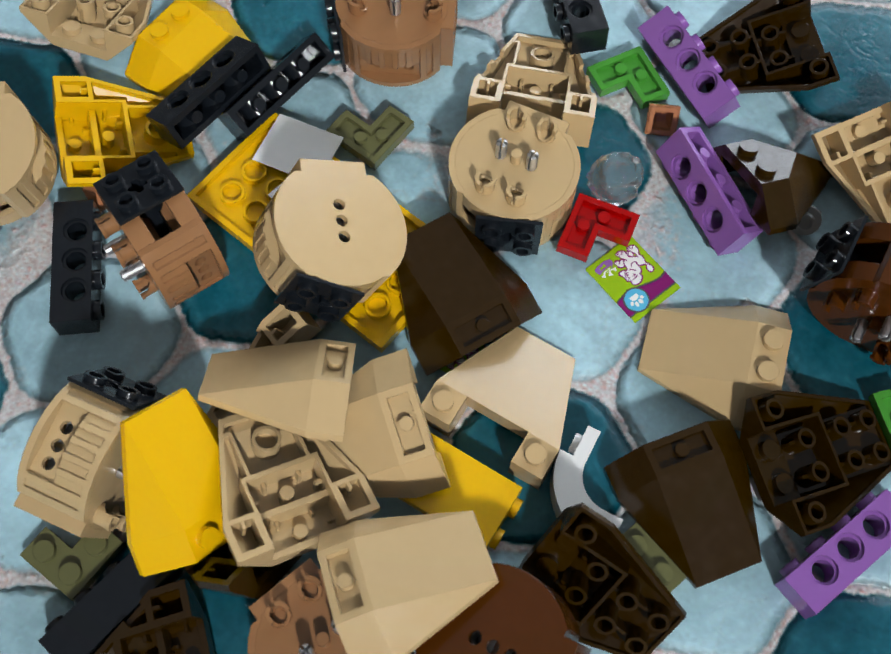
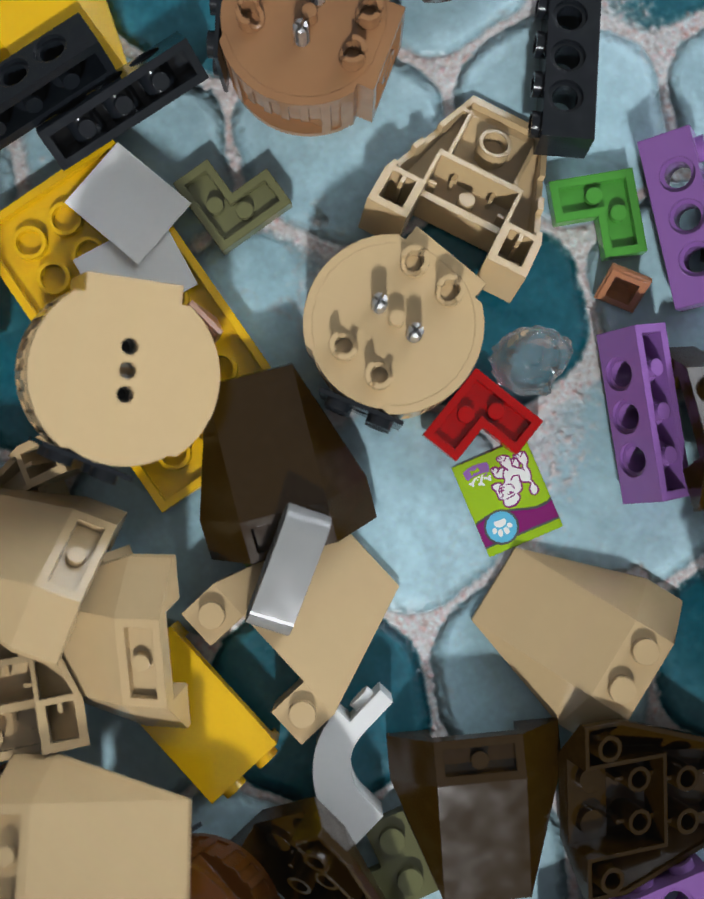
camera: 15 degrees right, 20 degrees up
none -> light grey beam [245,502,332,636]

